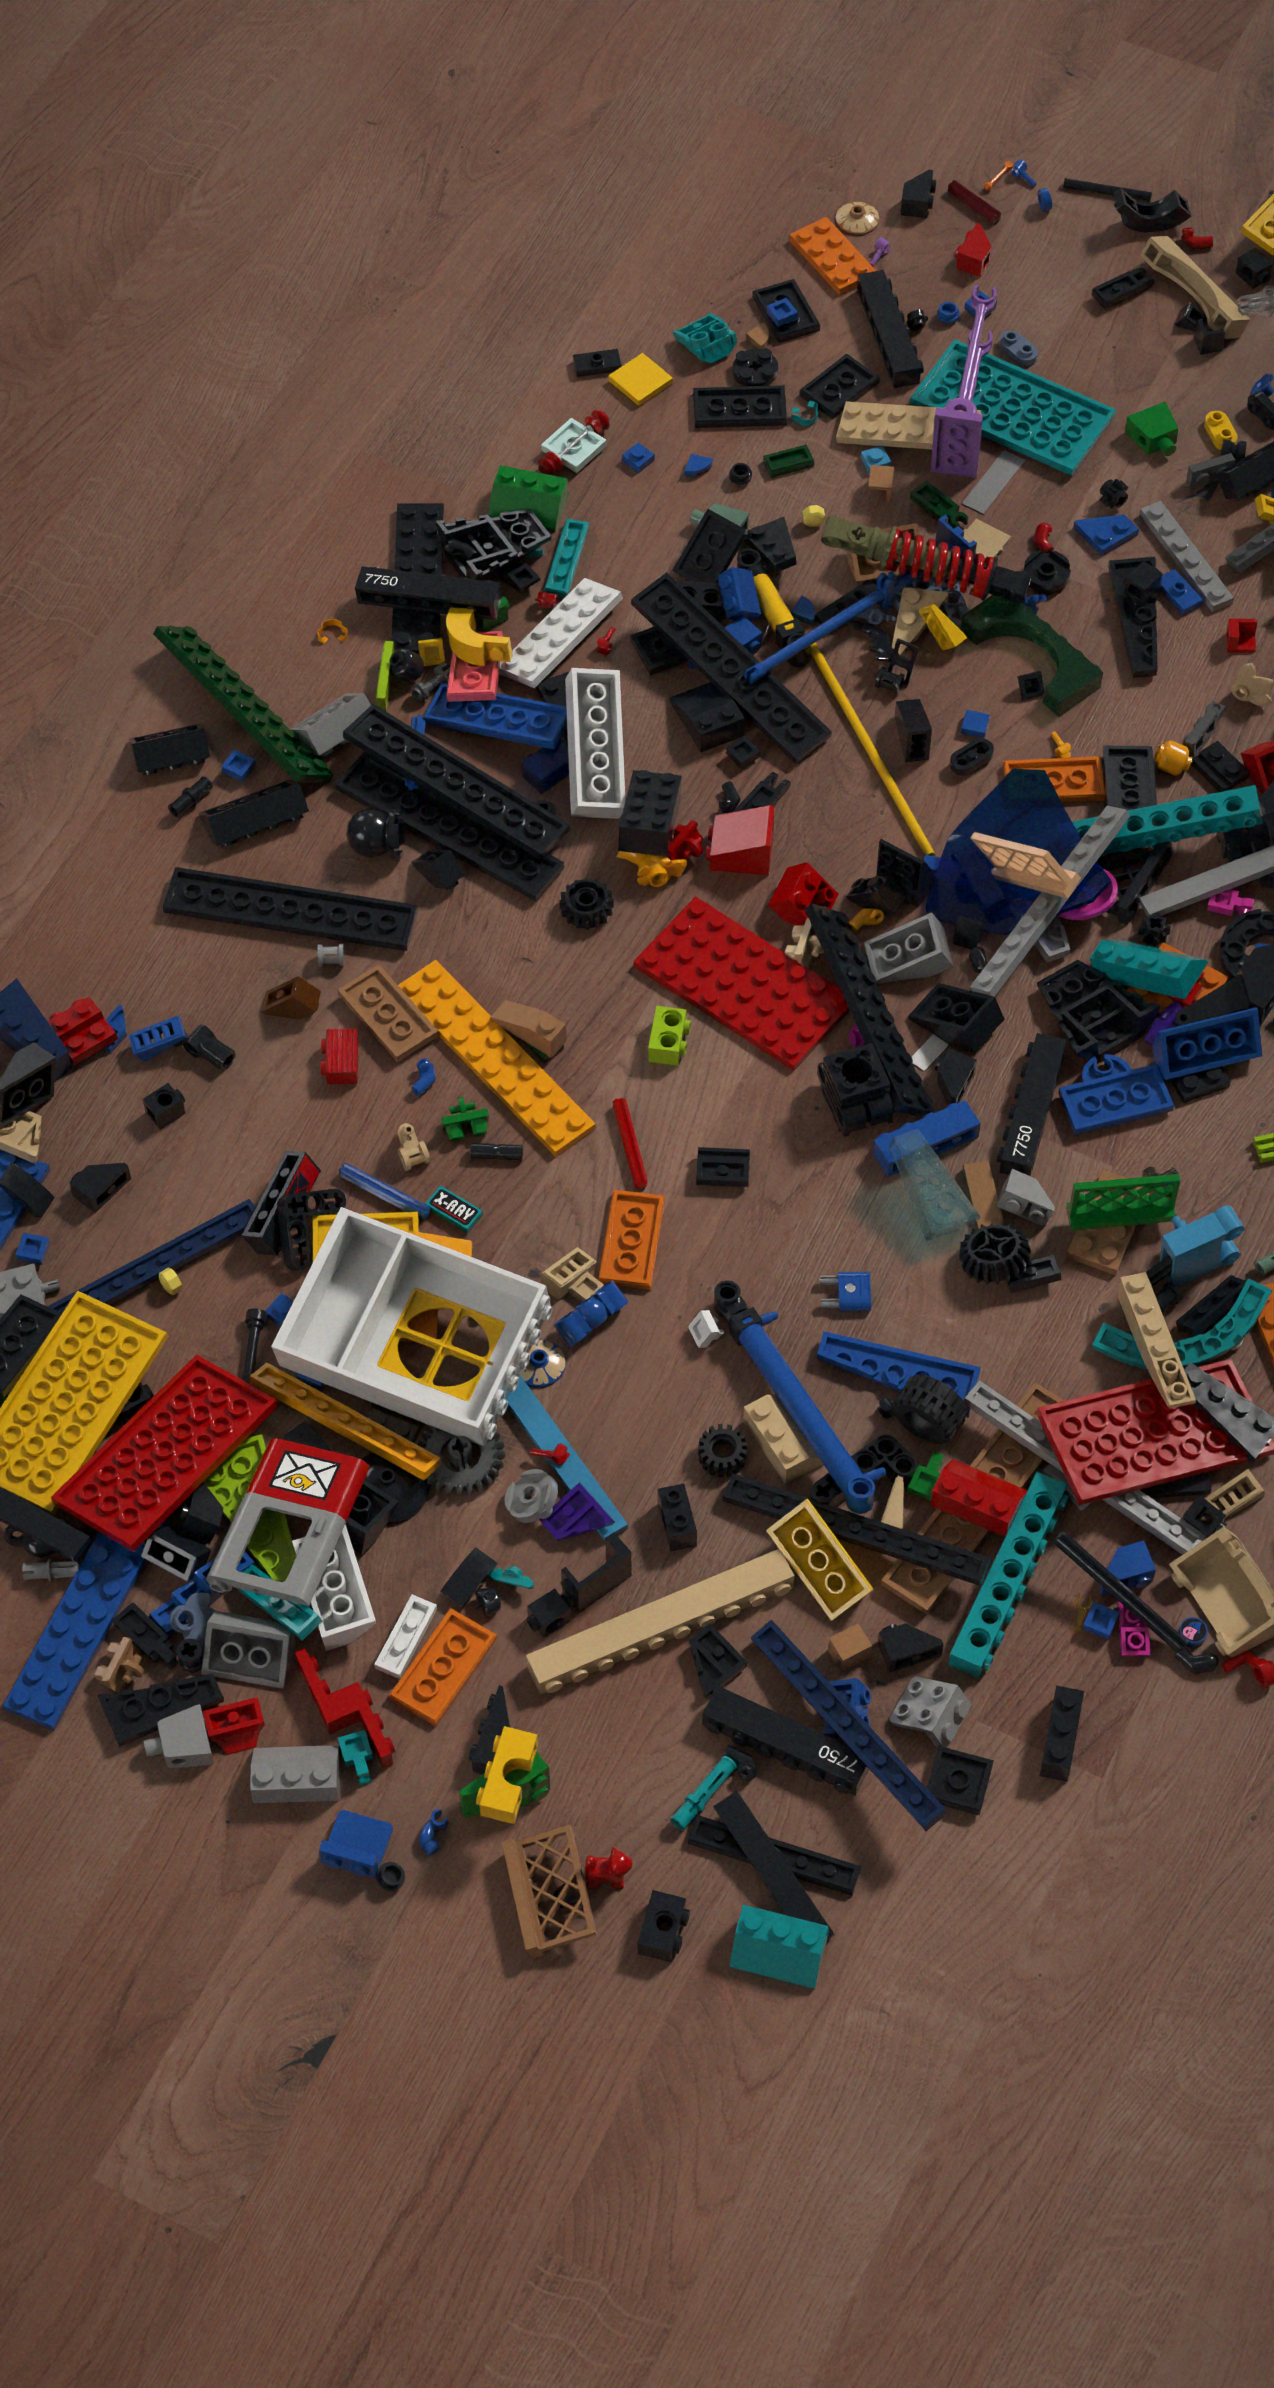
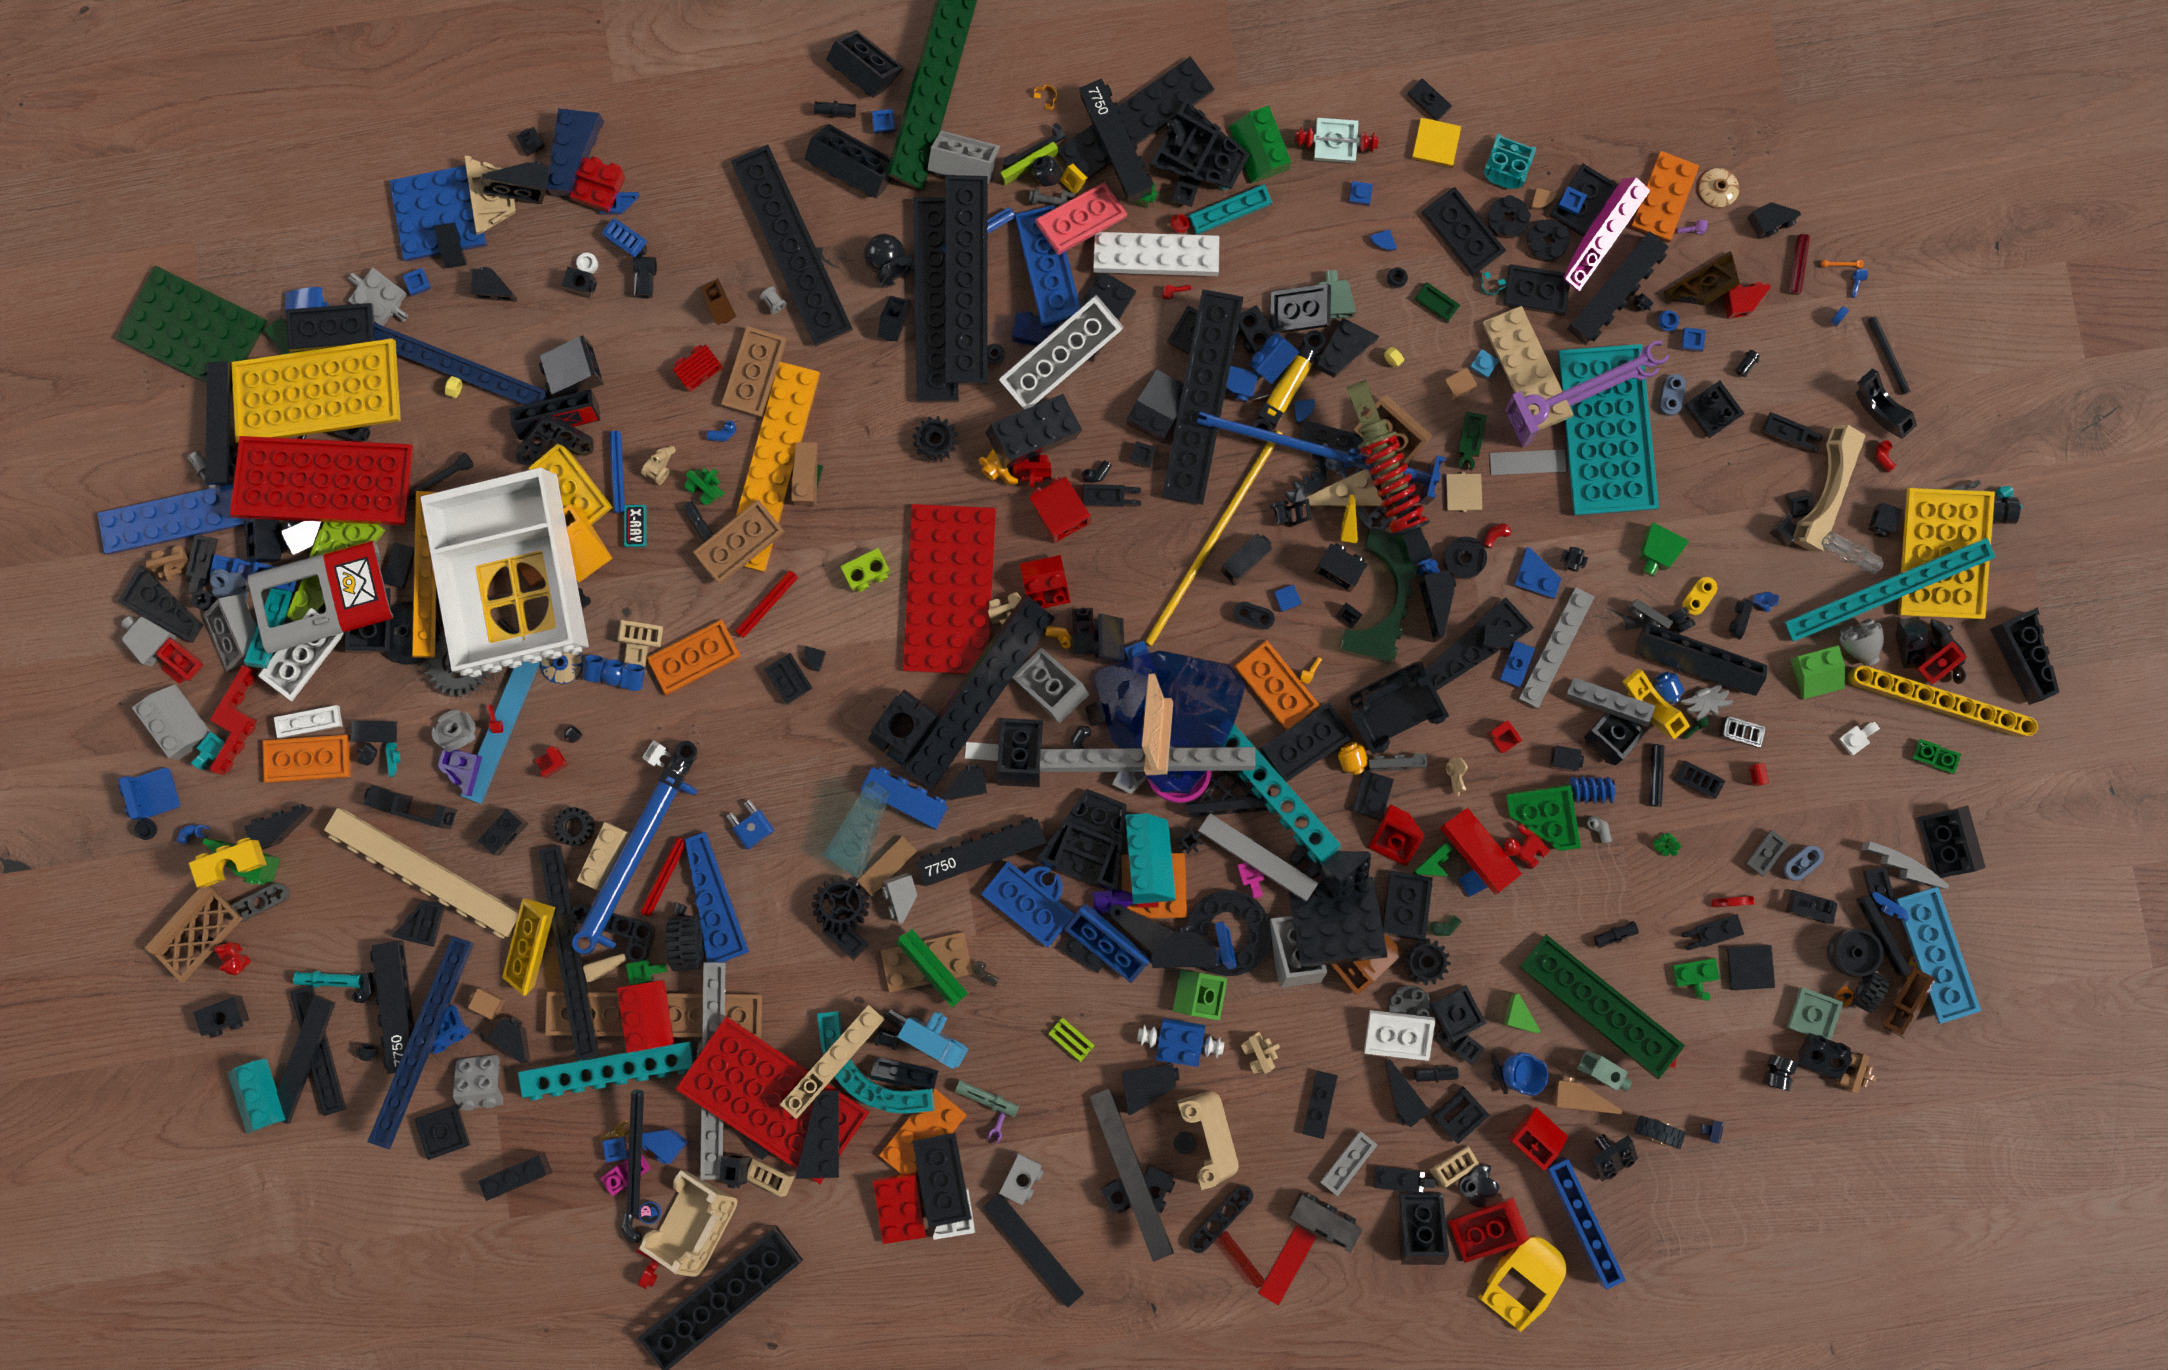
camera: 55 degrees right, 25 degrees up
blue plate [265,1293,294,1326] -> none
yellow arch [446,607,513,667] -> none
none -> dark grey beam [228,883,290,922]
none -> black plate [355,1043,377,1061]
none -> red panel [536,746,568,778]
none -> slope [539,335,604,398]
none -> black hinge [564,724,583,743]
none -> white tile [576,252,598,274]
none -> red axle [640,837,686,916]
none -> medium nougat tile [692,500,785,585]
none -> black tile [804,646,826,672]
none -> black hinge [1003,123,1066,170]
none -> black brick [1314,543,1368,592]
none -> black windscreen [1346,661,1450,755]
none -> black slope [1419,570,1456,643]
none -> black plate [1527,219,1570,262]
none -> slope [1563,177,1650,291]
none -> dark brown wing [1663,251,1740,306]
none -> black plate [1684,380,1745,439]
none -> black pin [1735,349,1760,378]

